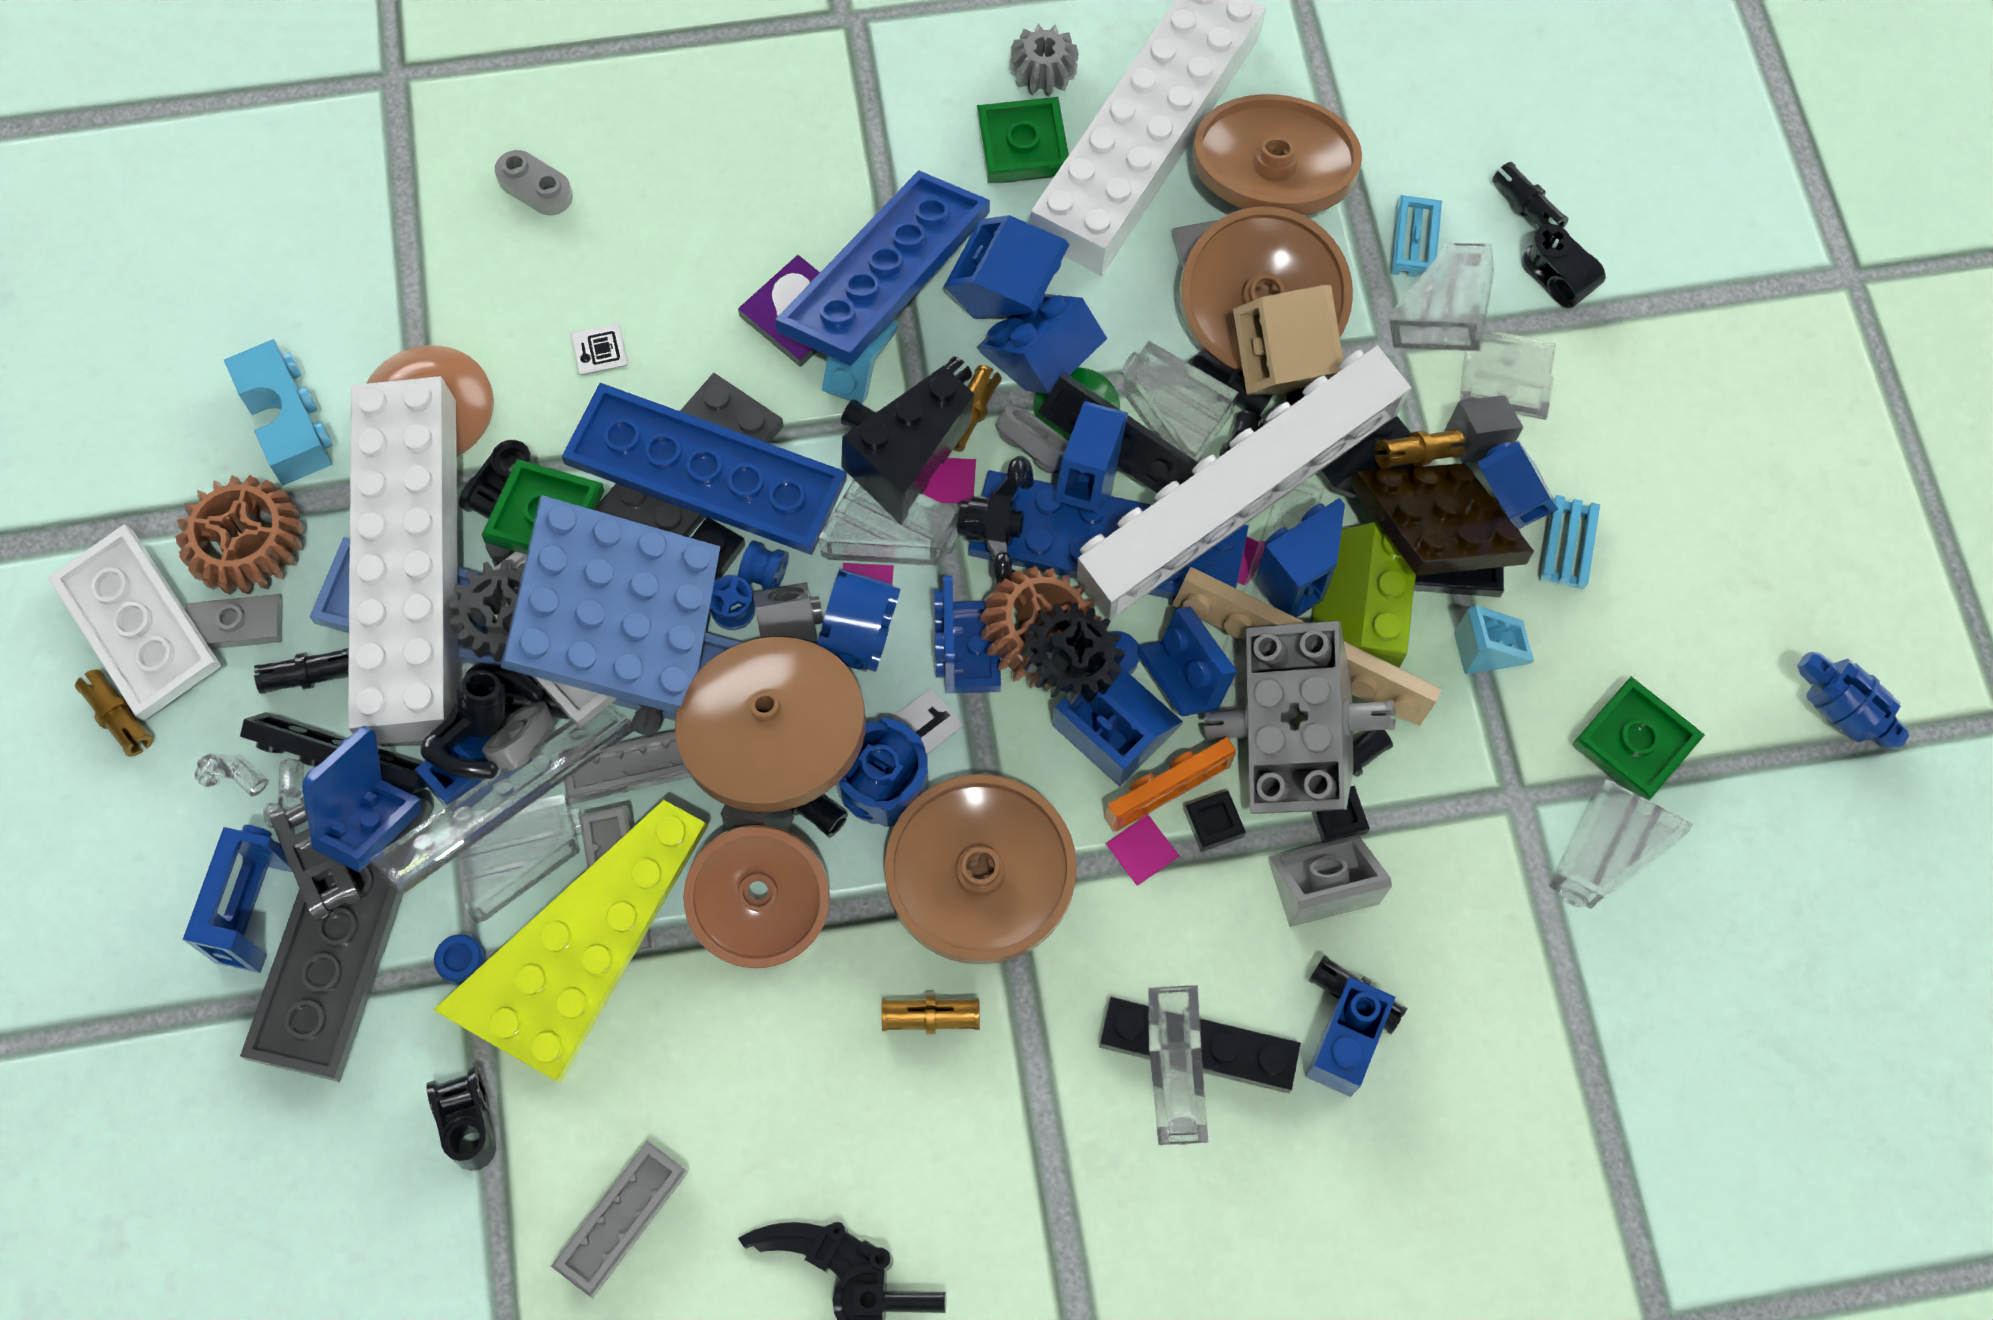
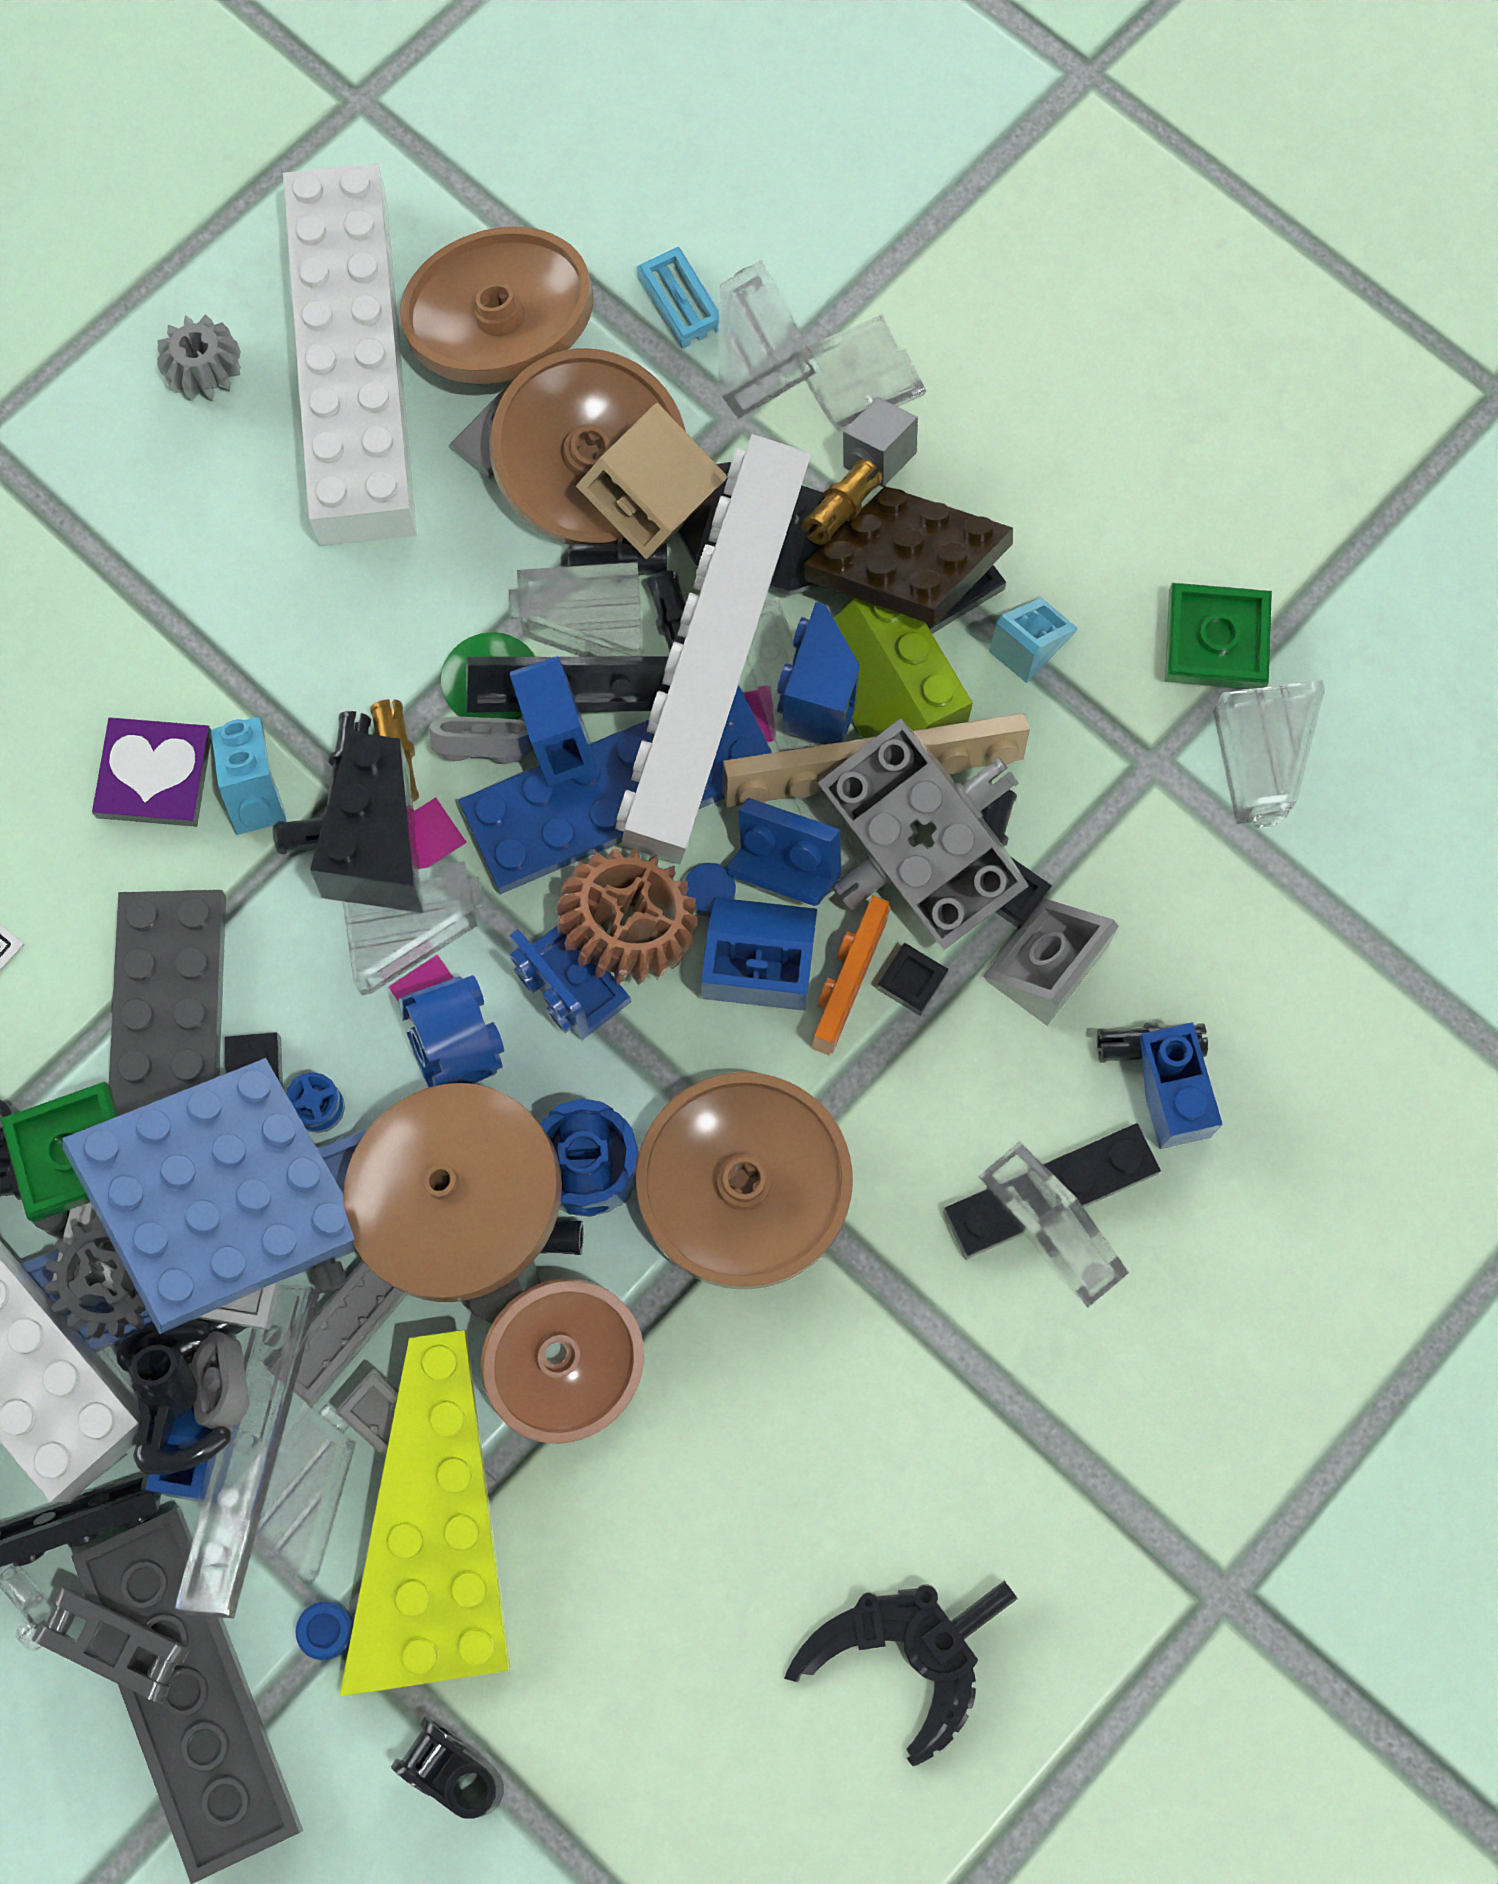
camera: 35 degrees left, 5 degrees up
blue window [182,825,292,973] -> none
blue bracket [302,726,422,873] -> none
light grey plate [551,1141,688,1299] -> none
blue plate [562,383,847,555] -> none
blue wheel [738,540,789,590] -> none
dark grey brick [753,582,823,642] -> none
blue plate [775,170,990,366] -> none
pearl gold pin [882,995,980,1035] -> none
white sticker [891,687,964,754] -> none
blue slope [944,215,1070,319] -> none
black piece [957,456,1034,584] -> none
green plate [977,97,1069,183] -> none
blue slope [977,294,1108,394] -> none
black gear [1021,603,1125,704] -> none
dark pink sticker [1105,815,1180,886] -> none
blue slope [1477,440,1558,529] -> none
black pin [1492,162,1569,228] -> none
black piece [1521,224,1606,308] -> none
medium azure tile [1540,495,1600,589] -> none
blue piece [1797,652,1909,749] -> none

